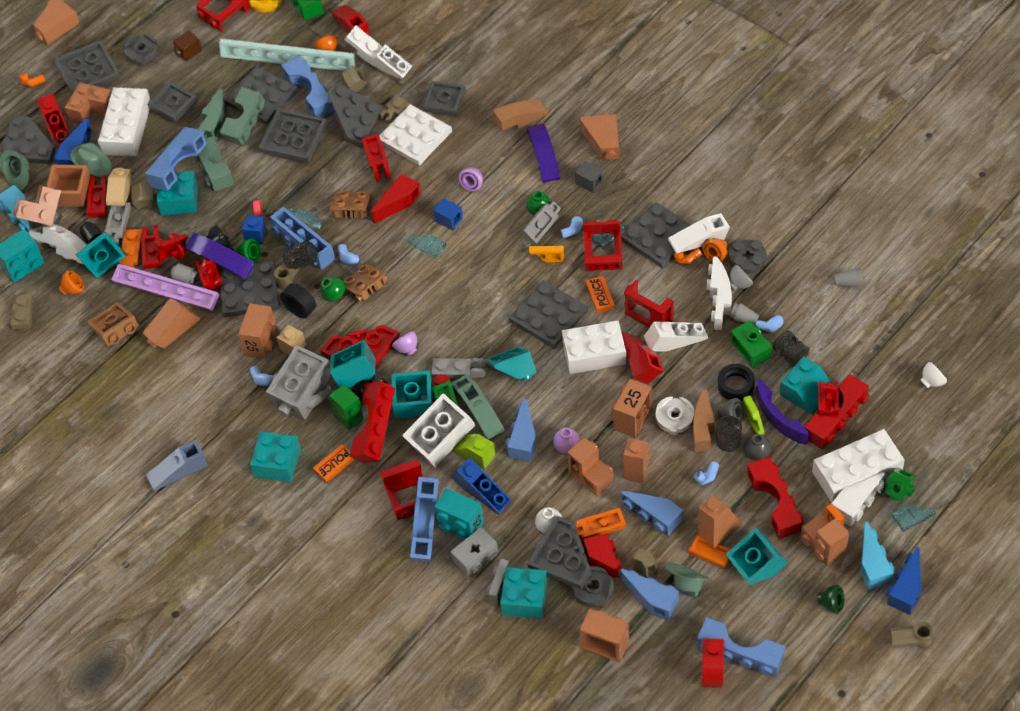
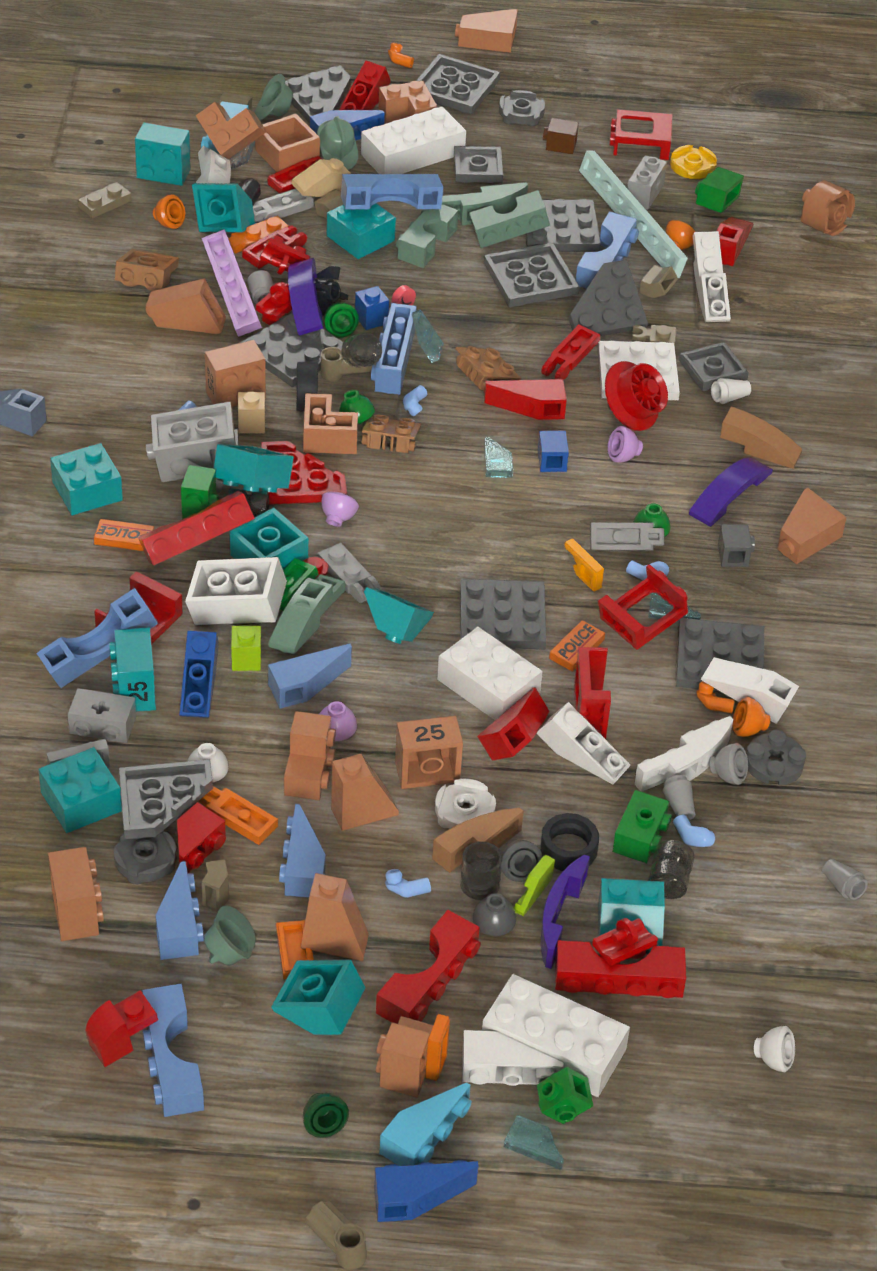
camera: 45 degrees right, 10 degrees down
none -> nougat brick [303,393,358,454]
none -> red piece [605,361,668,431]
none -> light grey brick [628,155,667,210]
none -> white cone [711,378,751,404]

